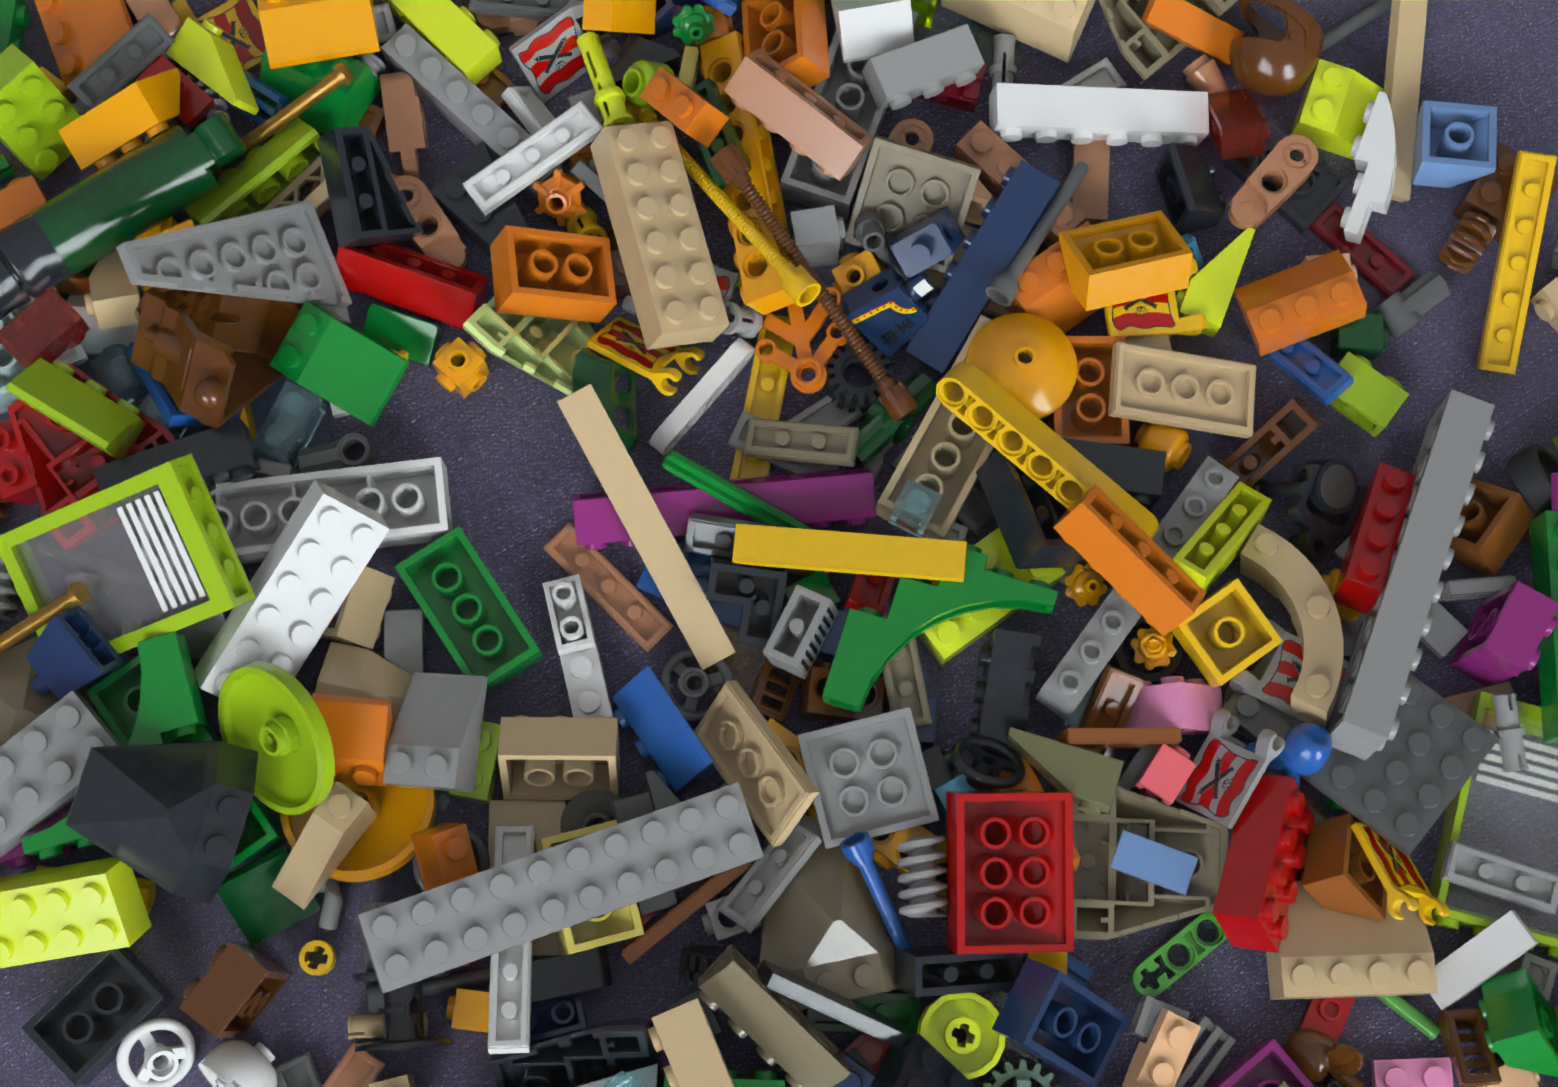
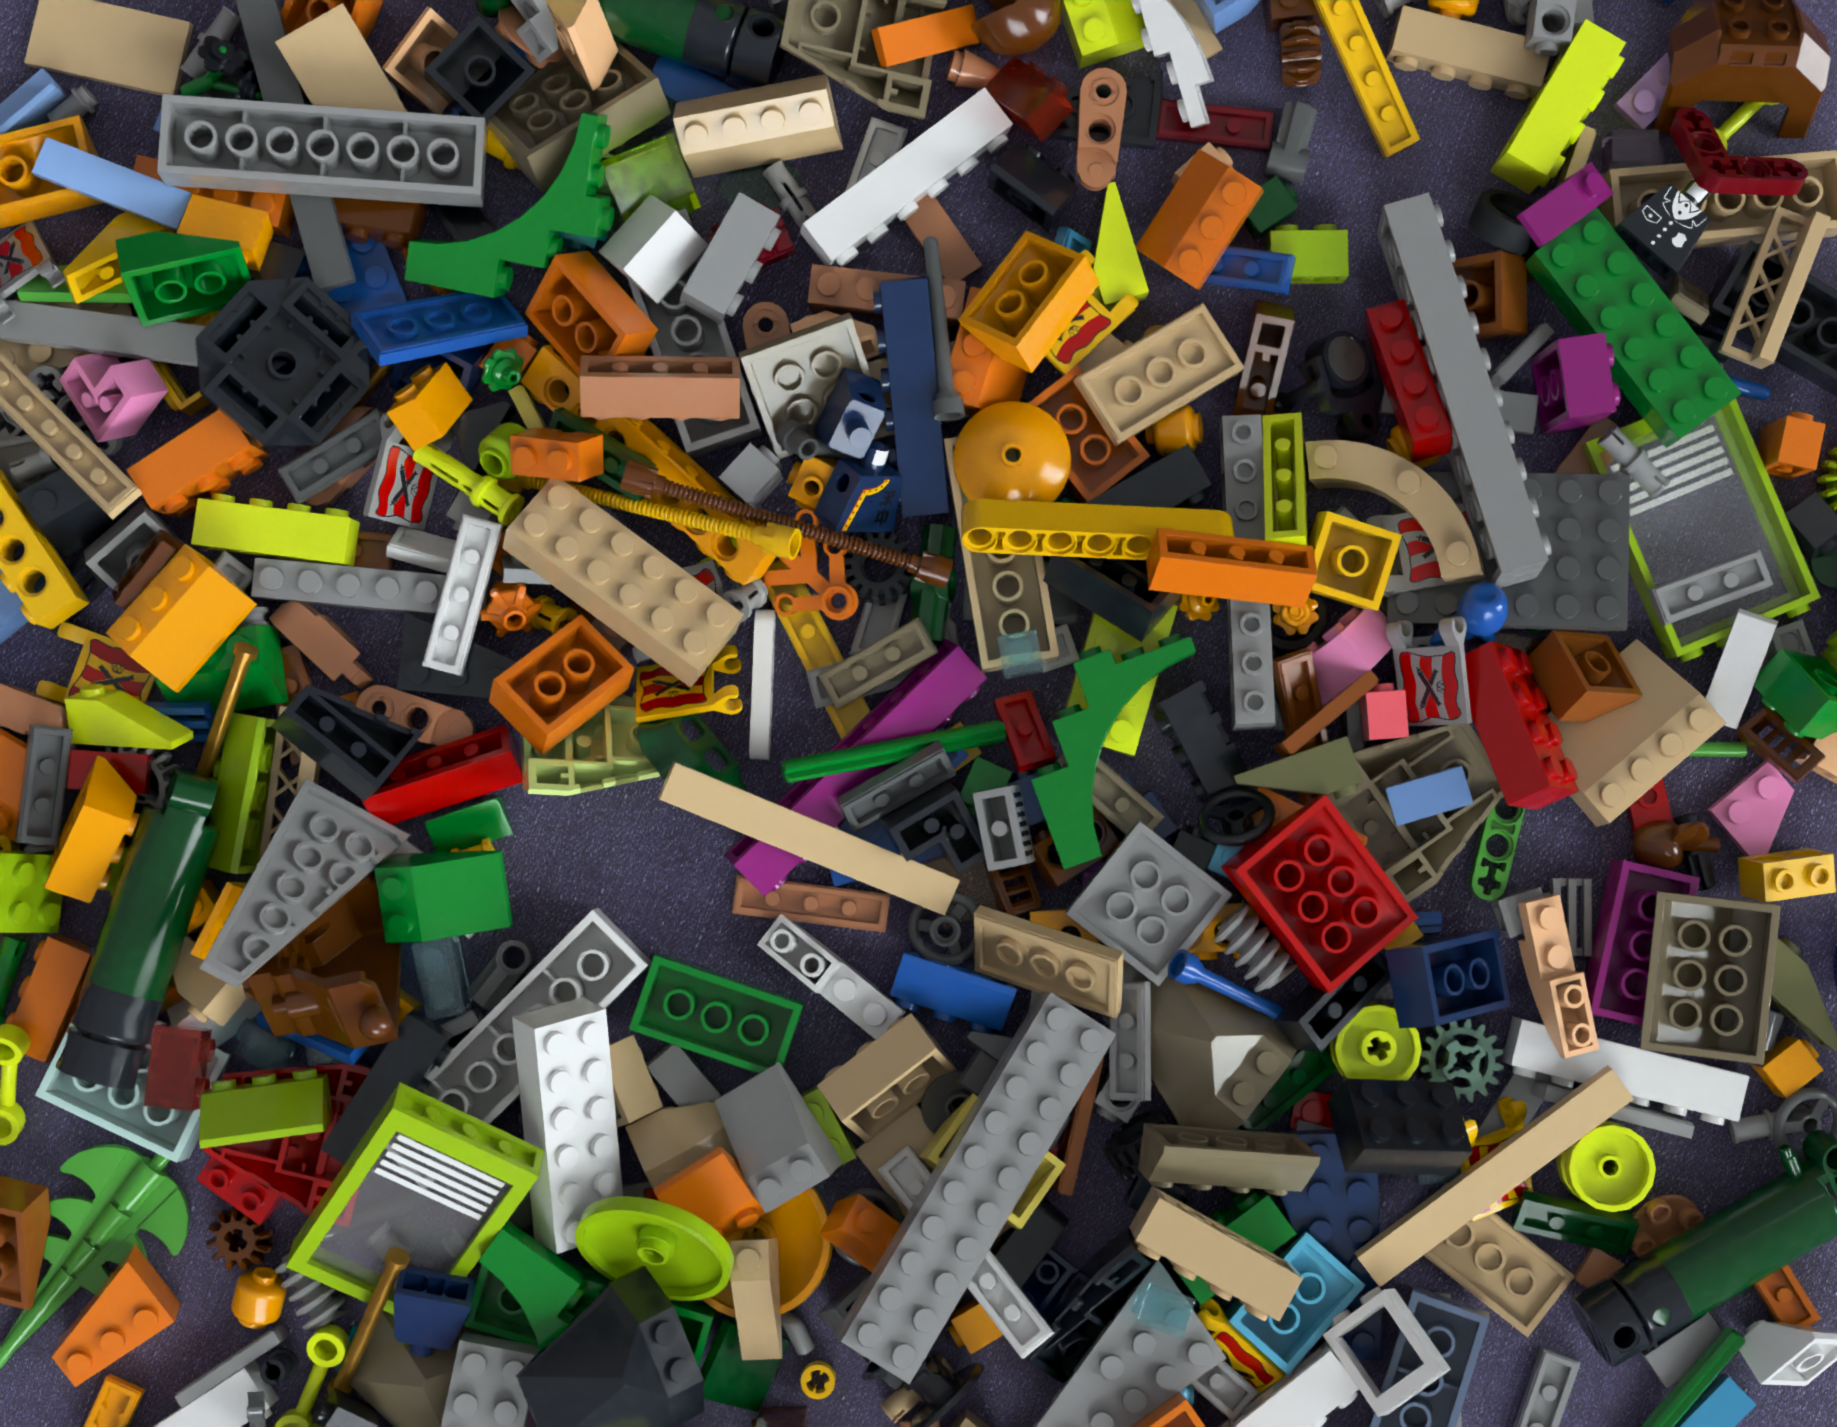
camera: 30 degrees left, 10 degrees up
light orange brick [433,337,490,399] -> none
yellow tile [732,523,967,582] -> none
tile [757,959,908,1048] -> none
yellow flag [1350,822,1450,926] -> none

